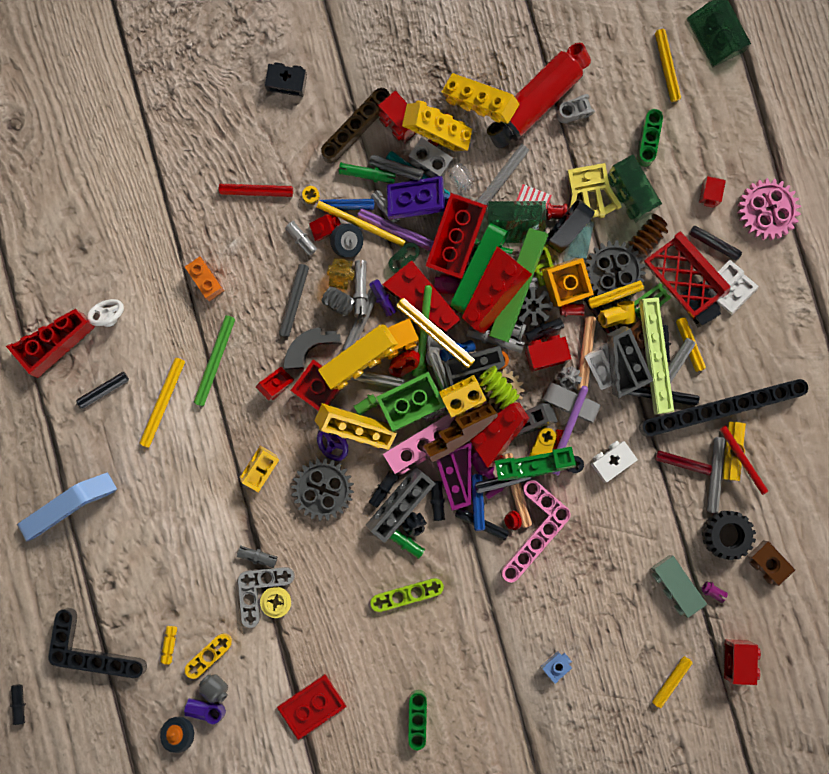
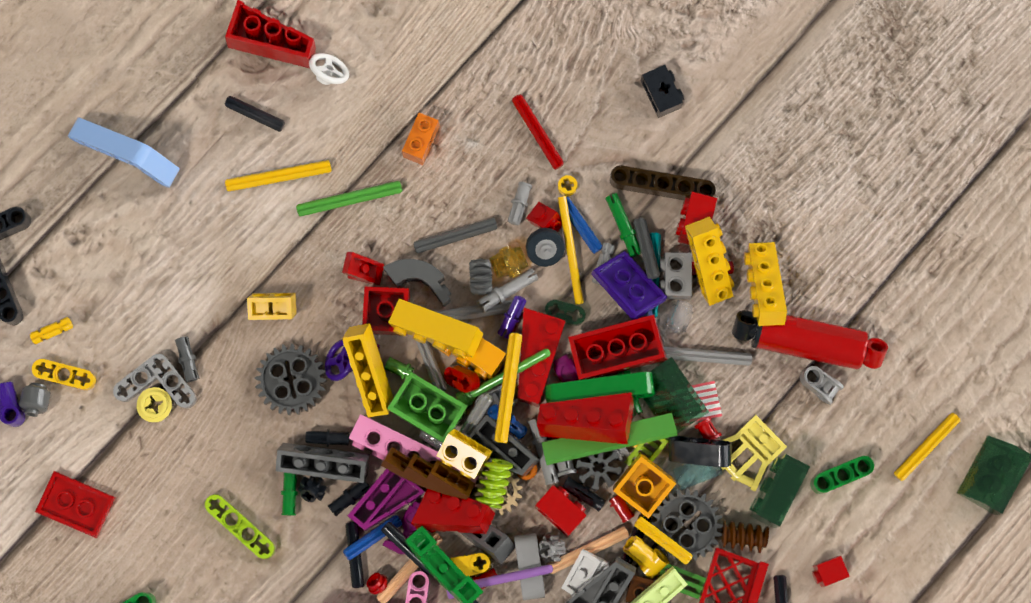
camera: 55 degrees right, 5 degrees down
medium lavender axle [357,209,434,251] -> none

